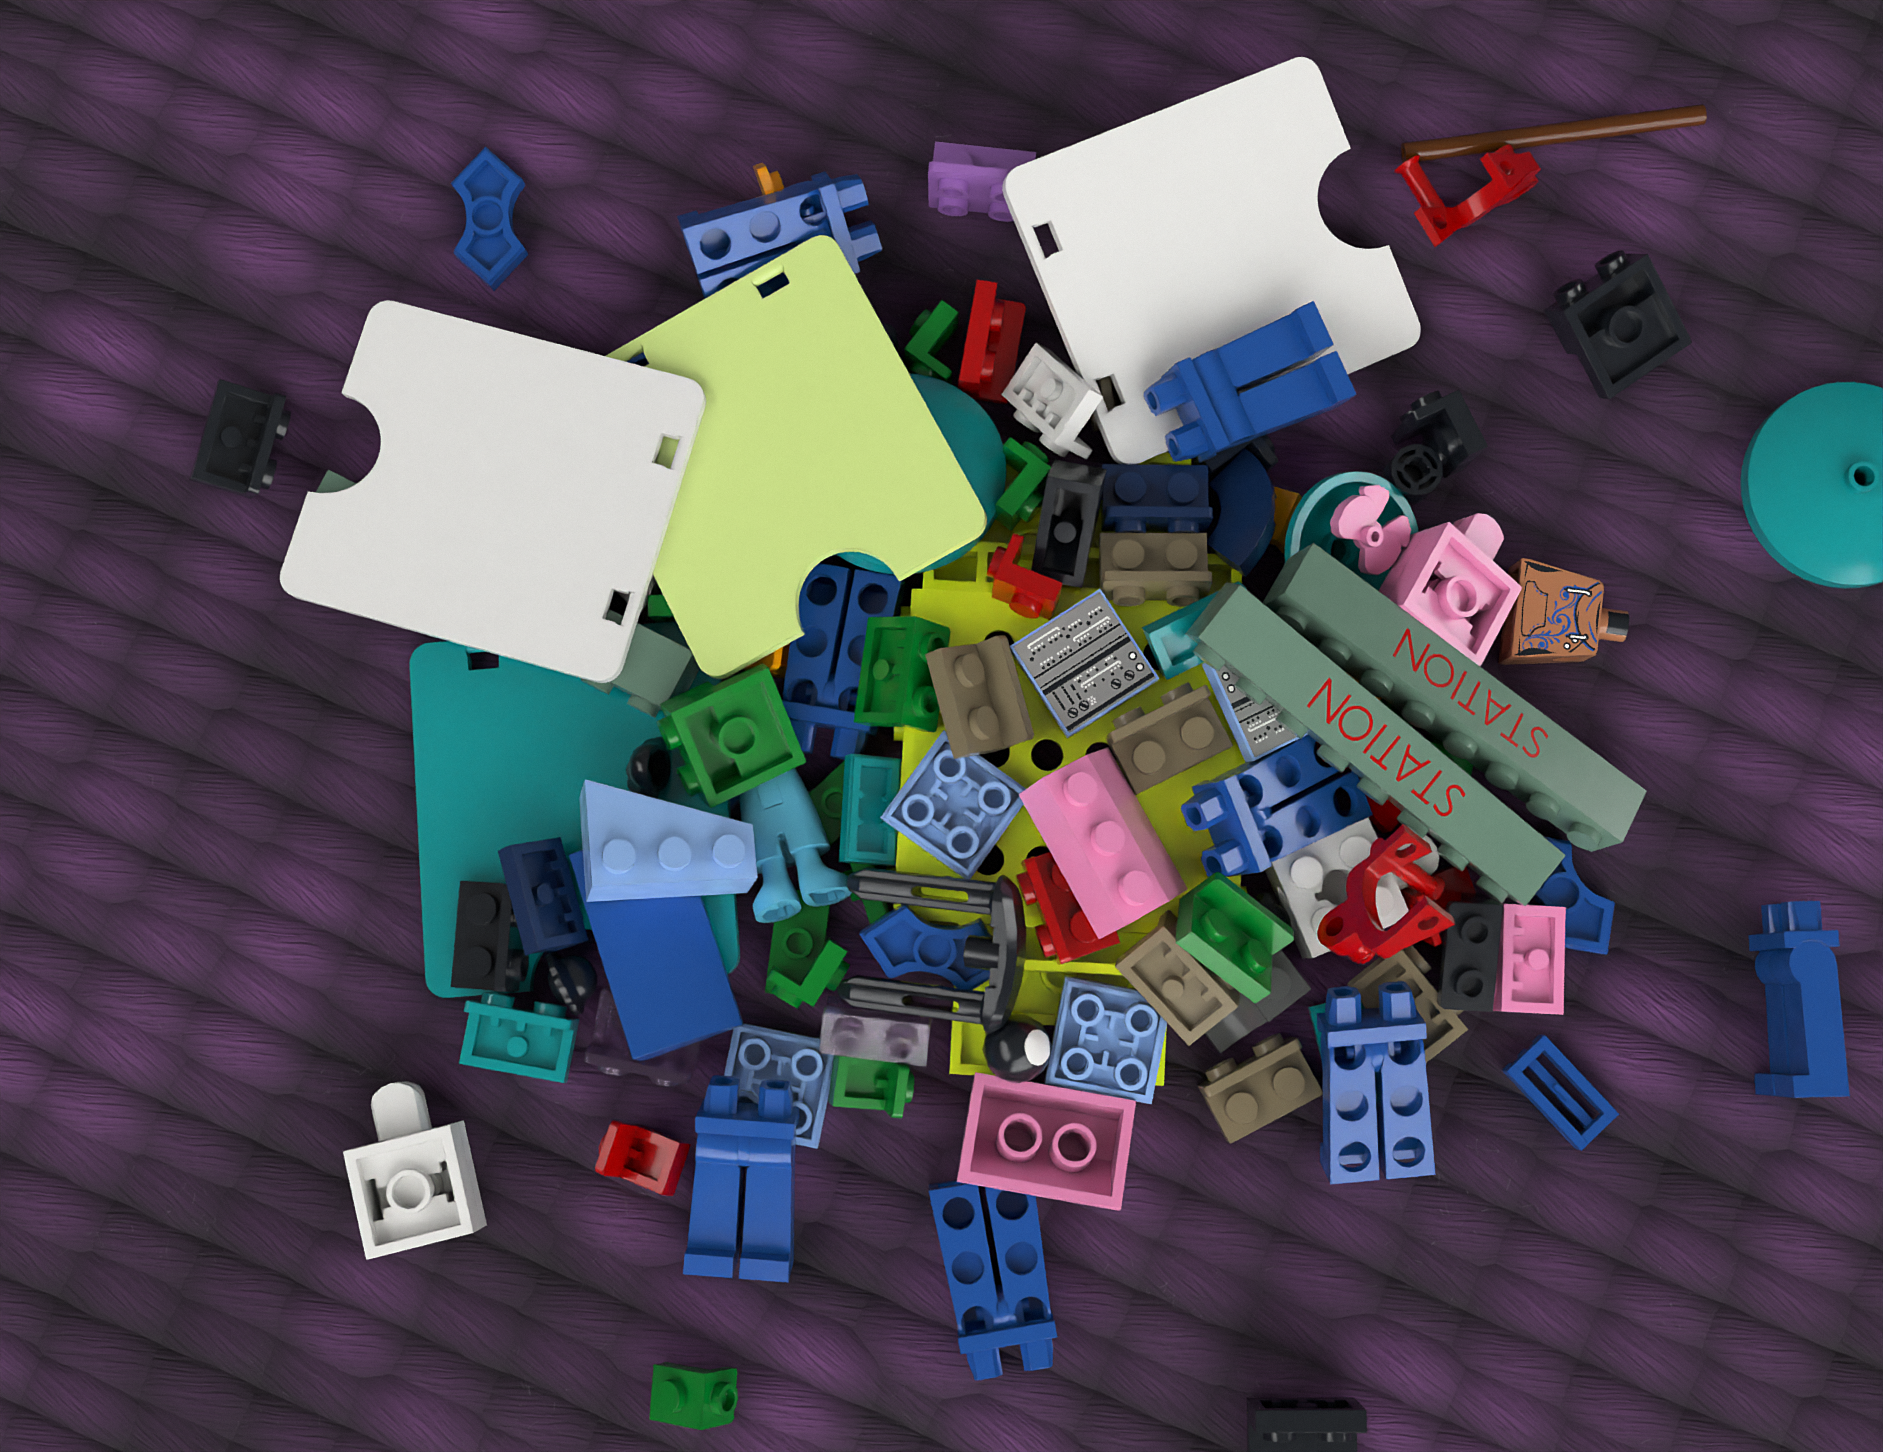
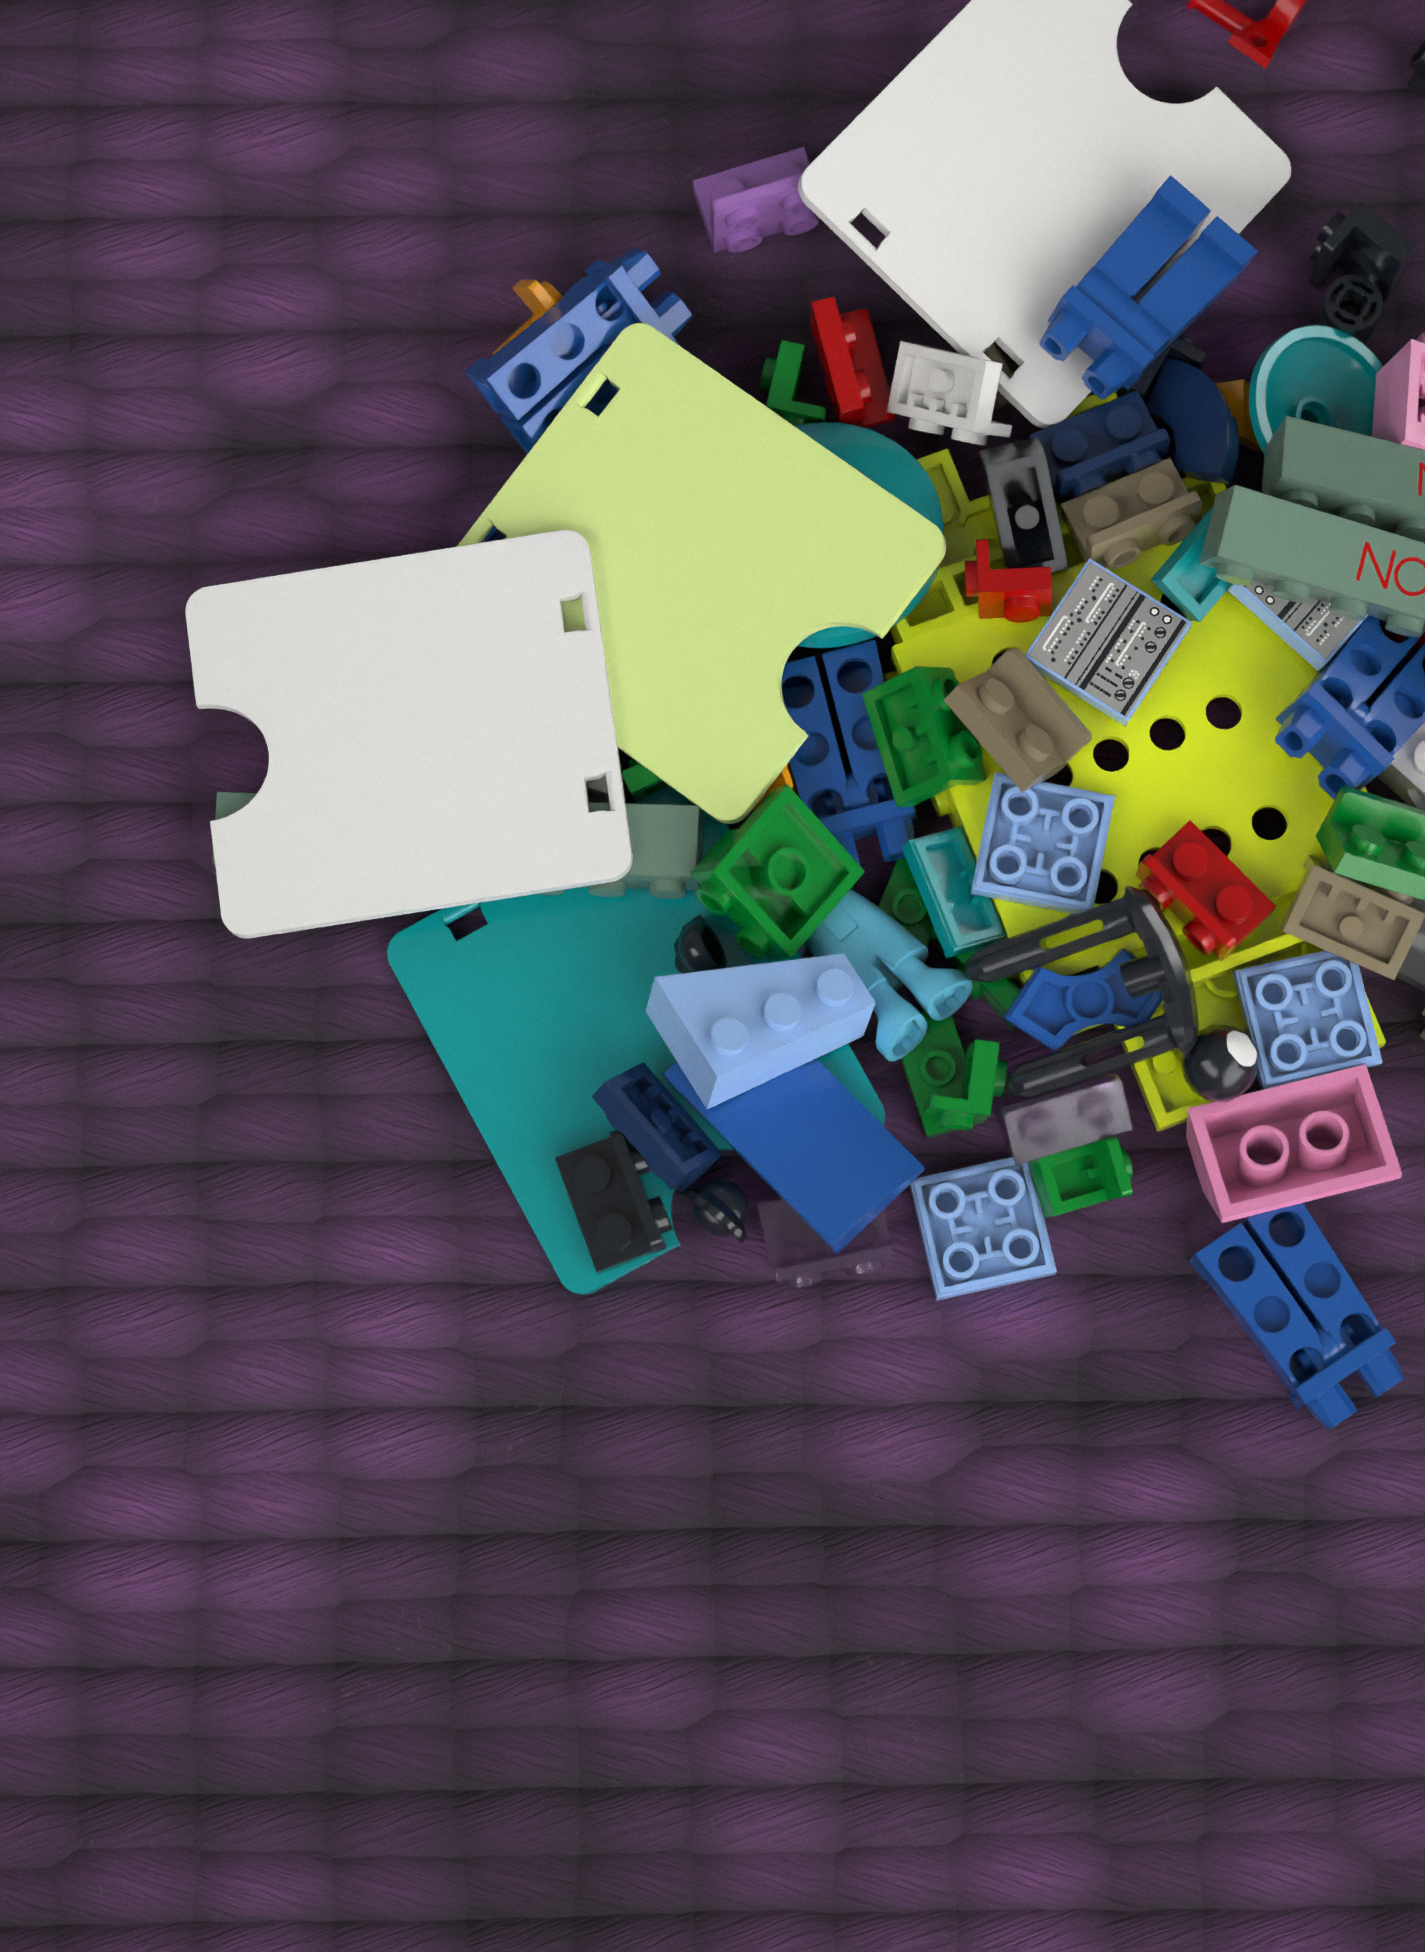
camera: 25 degrees left, 5 degrees down
black bracket [189,379,291,499] -> none
white brick [343,1081,487,1260] -> none
blue tile [451,147,528,291] -> none
teal bracket [459,992,580,1083] -> none
red bracket [595,1120,691,1196] -> none
green bracket [649,1362,738,1430] -> none
blue hips [683,1075,799,1282] -> none
green bracket [995,437,1051,531] -> none
bright pink slope [1019,747,1188,939] -> none
dark tan bracket [1105,682,1233,795] -> none
bright pink piece [1330,485,1411,575] -> none

